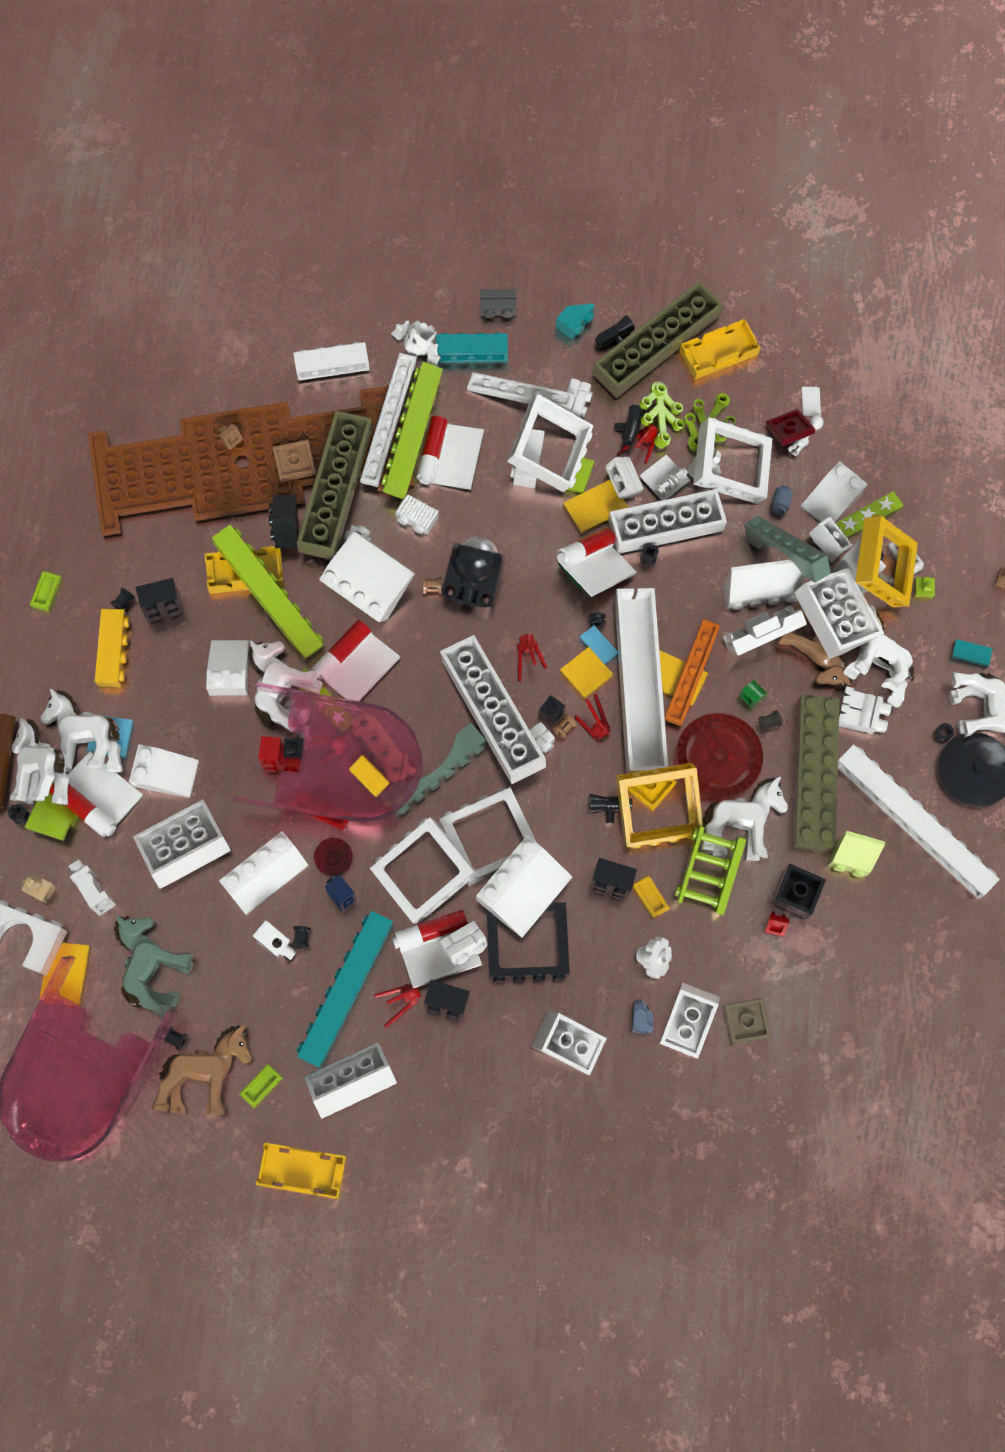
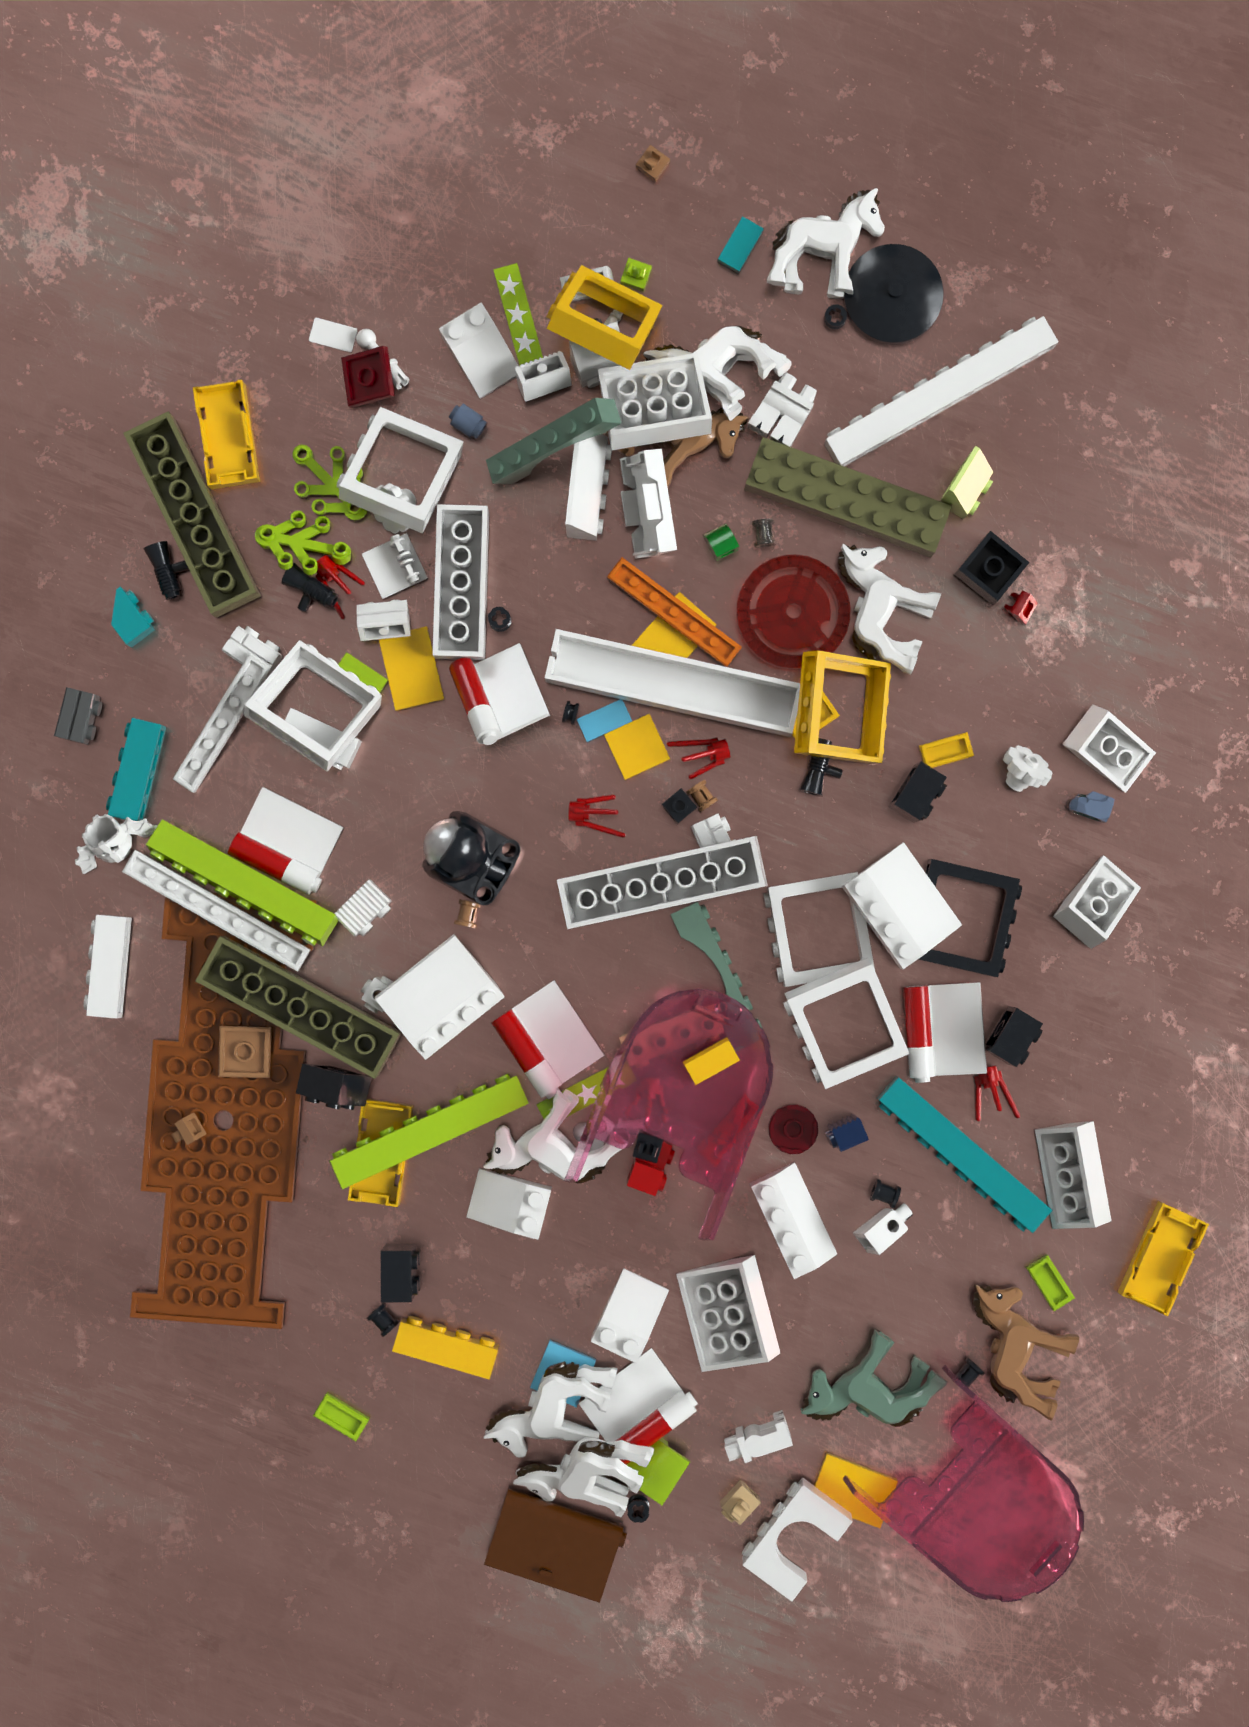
camera: 75 degrees left, 15 degrees up
white brick [439,921,487,966] -> none
lime fence [674,824,746,915] -> none
dark tan tile [723,998,772,1045] -> none

